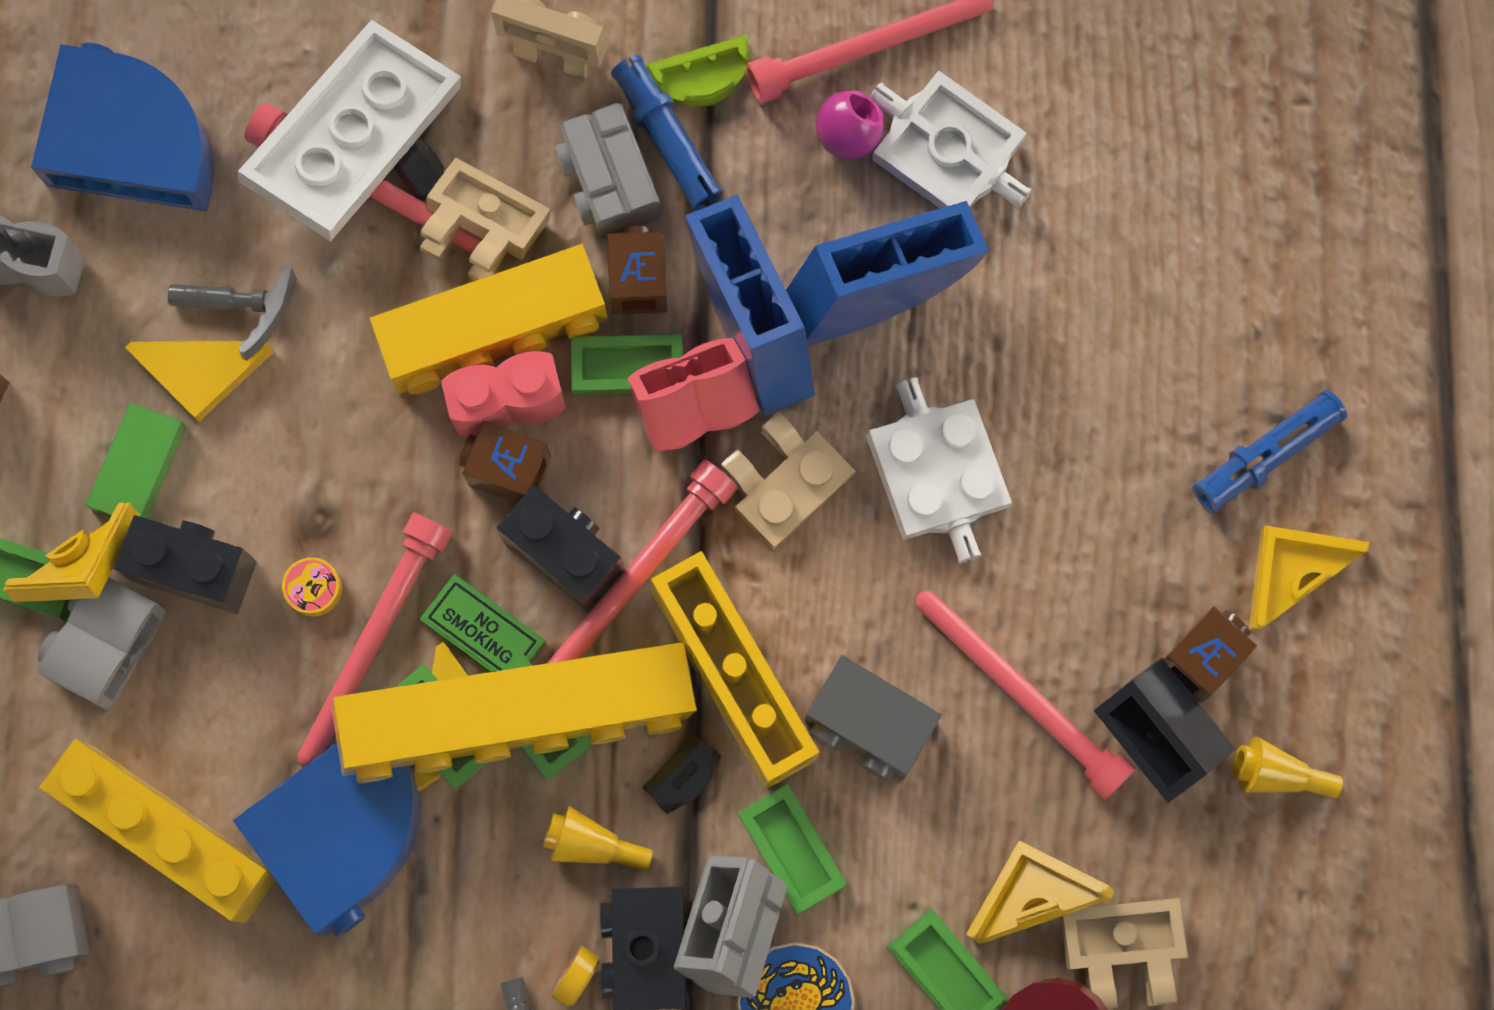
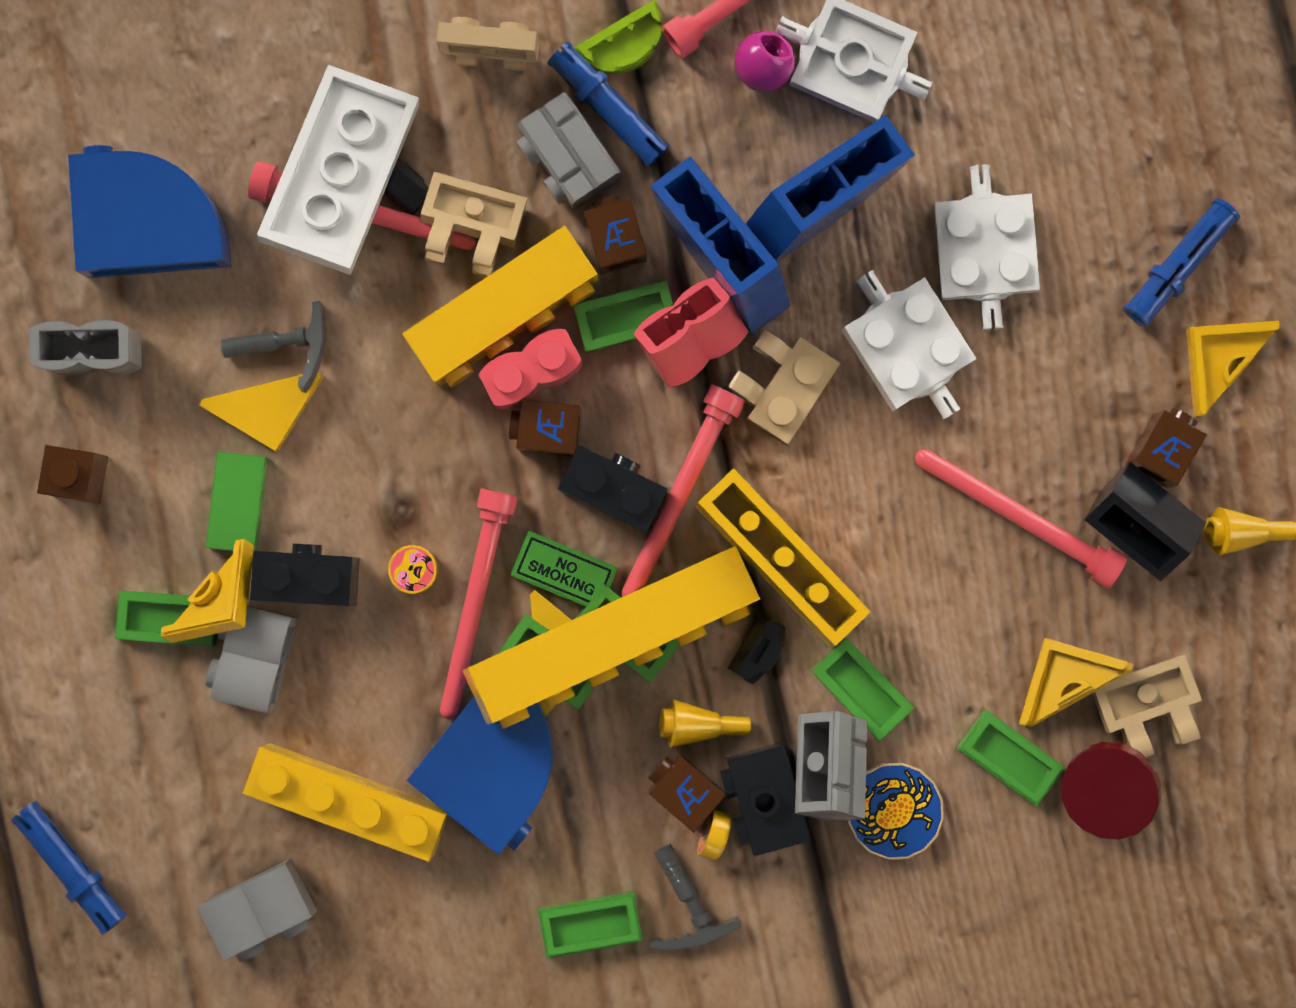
camera: 15 degrees left, 10 degrees up
dark grey brick [804,655,942,782] -> none
none -> reddish brown brick [648,753,726,833]
none -> white plate [934,164,1040,330]

